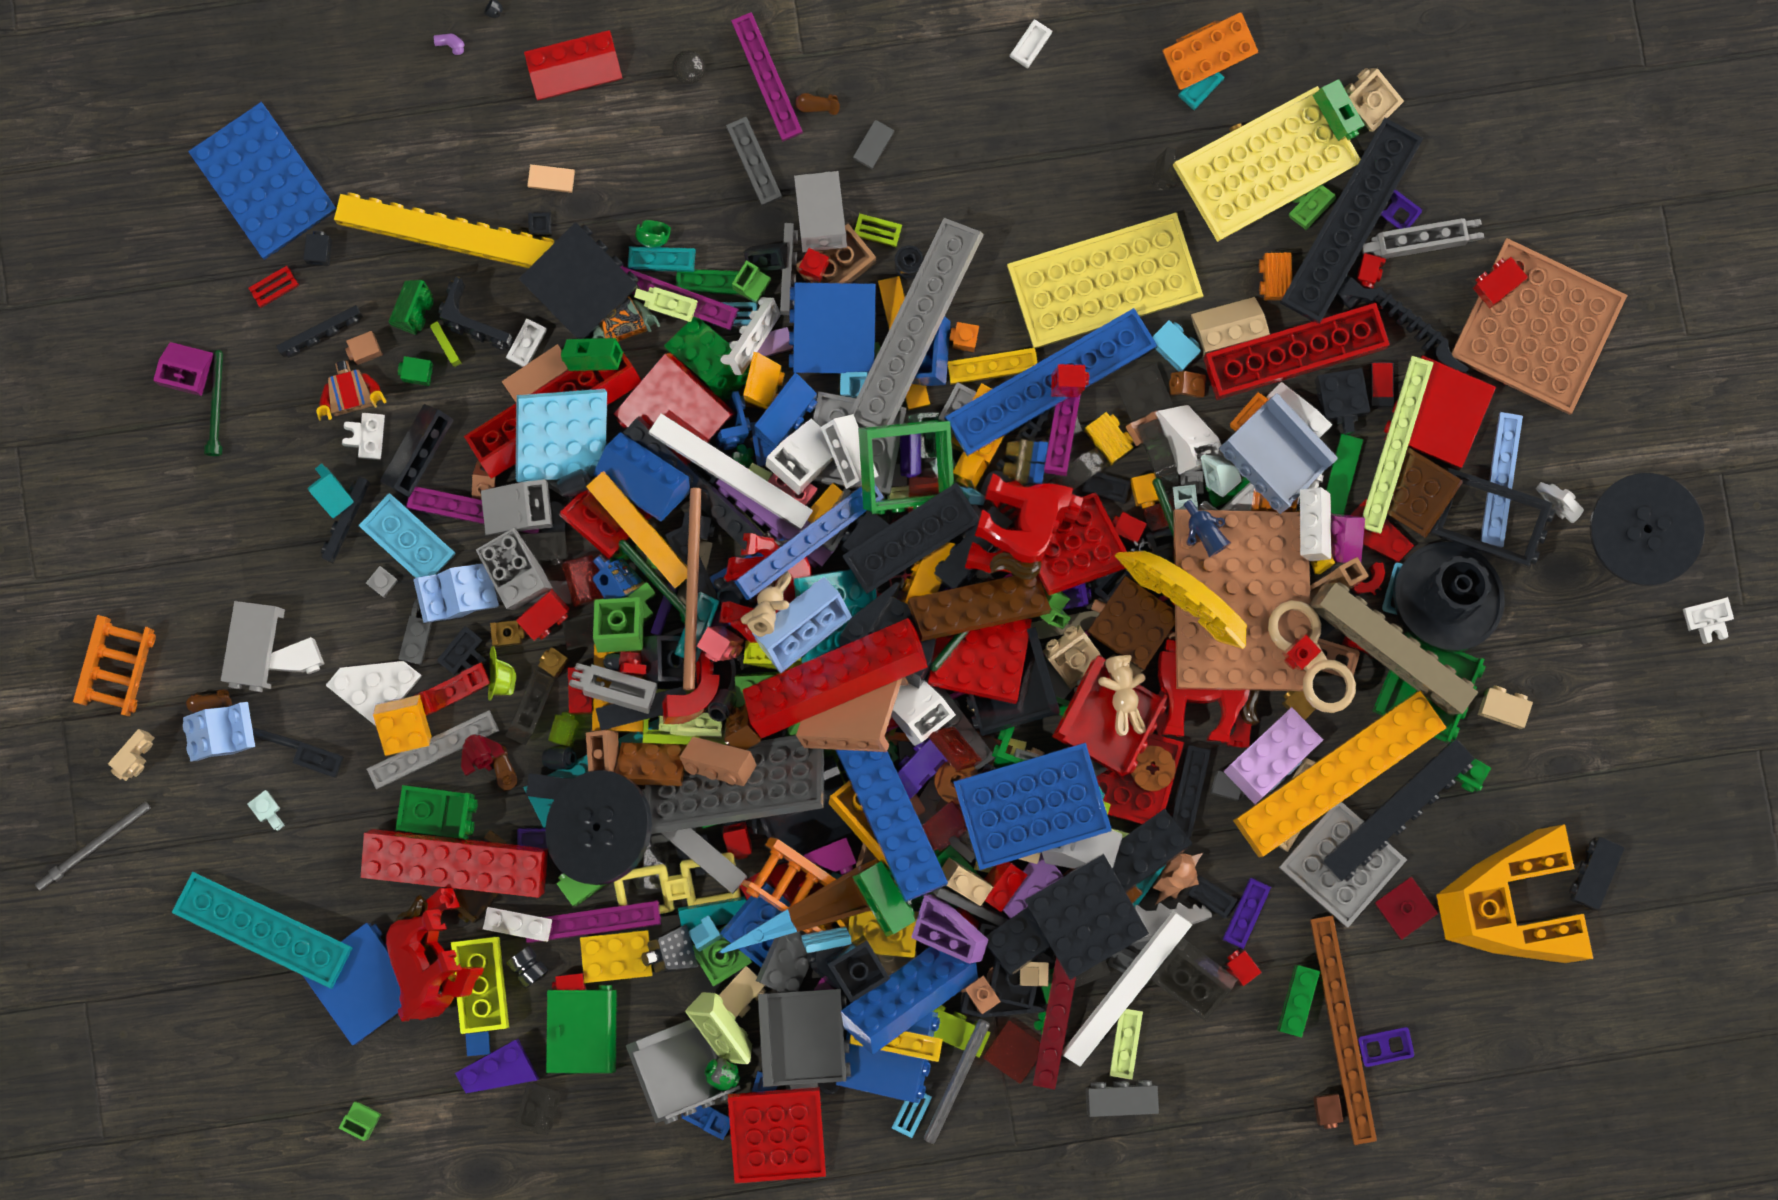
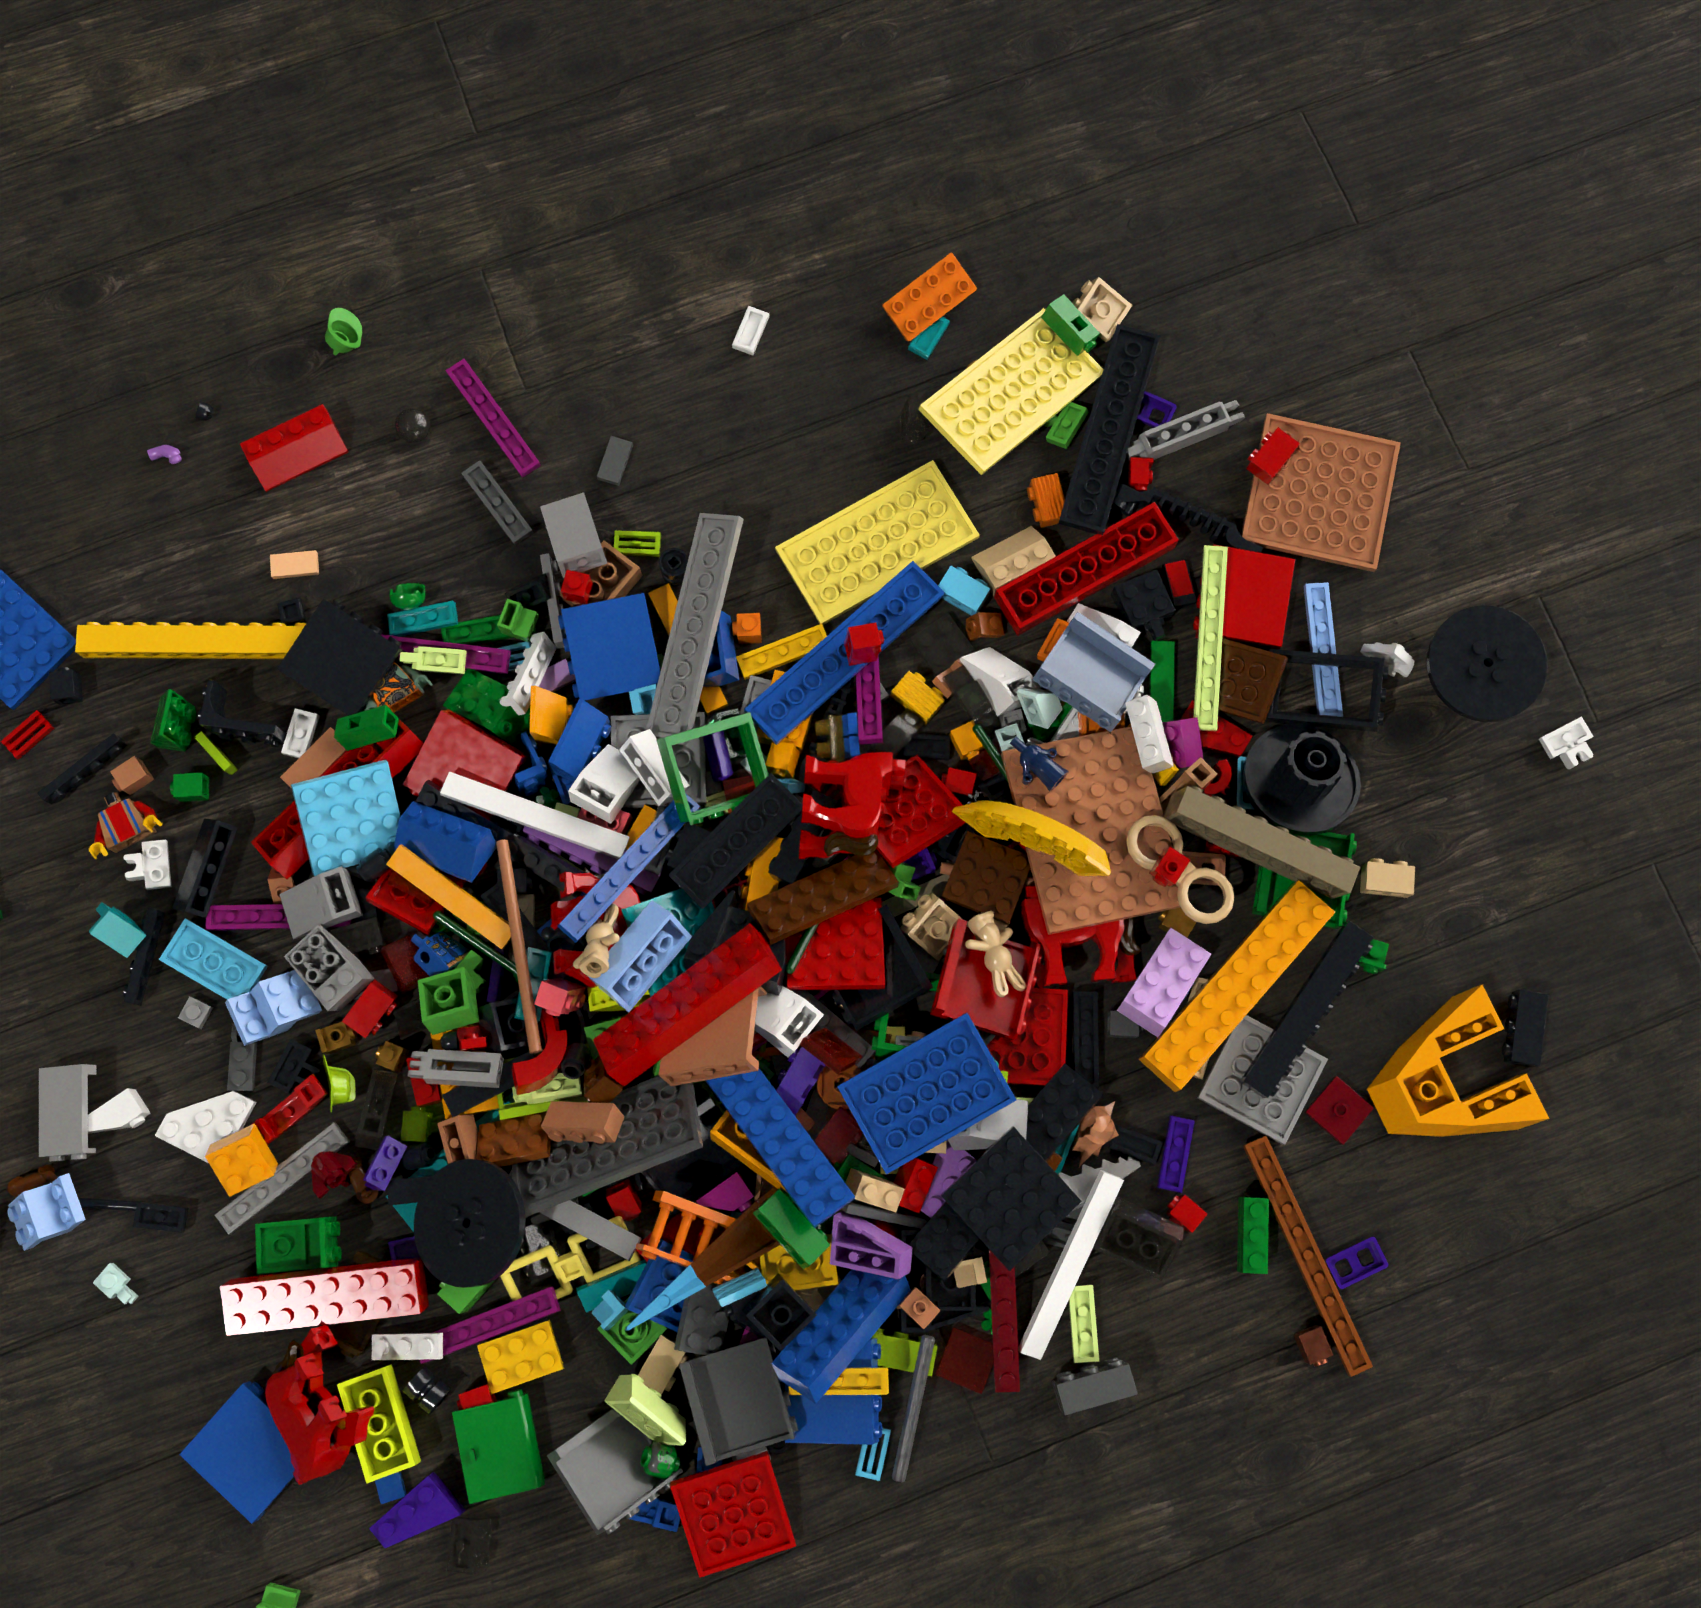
camera: 10 degrees left, 5 degrees down
teal plate [172,872,353,989] -> none
black torso [641,925,698,973] -> none
reddish brown piece [795,93,840,115] -> none
dark orange plate [1130,746,1176,791] -> none
none -> dark purple bracket [363,1136,407,1191]

